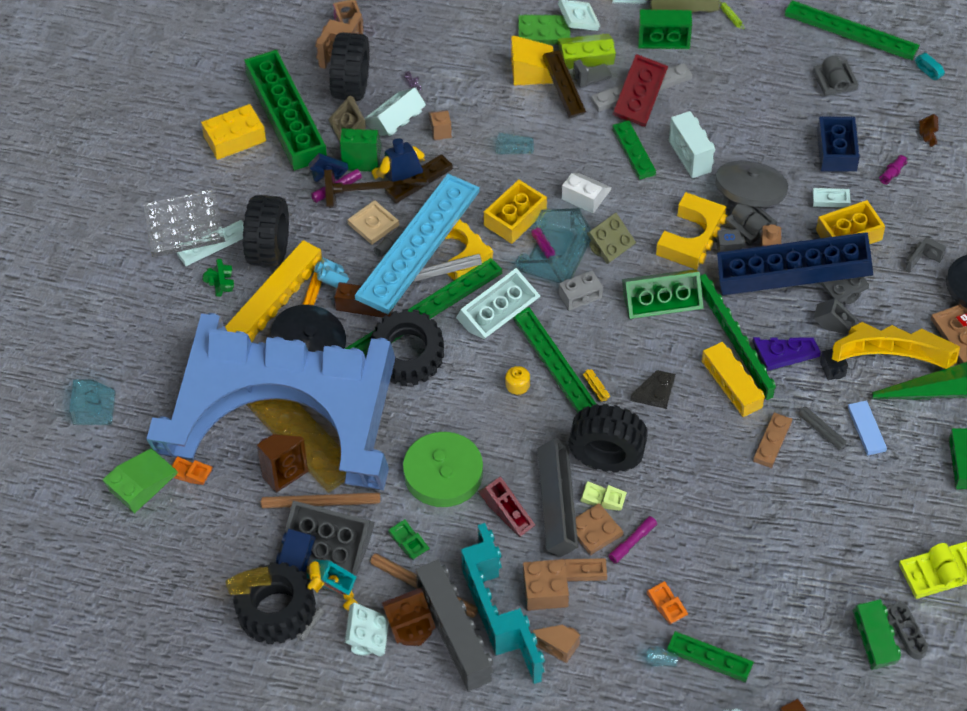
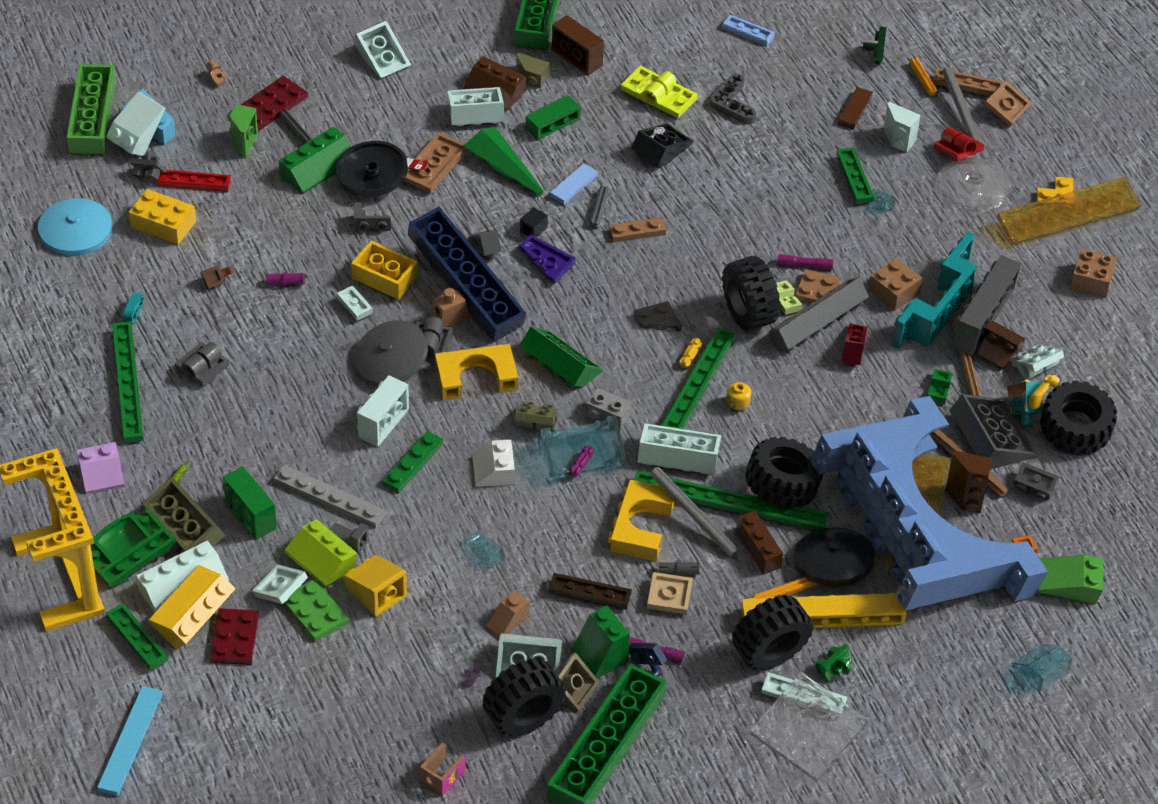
camera: 130 degrees left, 5 degrees down
yellow brick [201,104,266,160] -> none
clear yellow slope [226,567,272,595] -> none
dark blue brick [276,529,316,573] -> none
medium azure cylinder [314,257,349,288] -> none
medium nougat bracket [315,12,363,69] -> none
dark brown piece [324,170,429,208] -> none
medium azure plate [355,174,480,314] -> none
dark blue torso [372,138,425,182] -> none
bright green brick [403,432,483,507] -> none
yellow brick [484,179,547,244] -> none
medium nougat slope [532,625,580,663] -> none
dark brown plate [542,50,586,118] -> none
medium nougat plate [565,558,607,581] -> none
dark red plate [612,54,668,127] -> none
orange slope [646,581,688,625] -> none
green plate [700,274,776,400] -> none
yellow brick [702,342,765,417] -> none
dark grey brick [716,229,745,252] -> none
dark blue brick [817,117,860,172] -> none
yellow arch [832,322,960,369] -> none
green brick [852,599,901,670] -> none
none -> black slope [631,123,694,167]
none -> dark grey bracket [1013,462,1059,499]

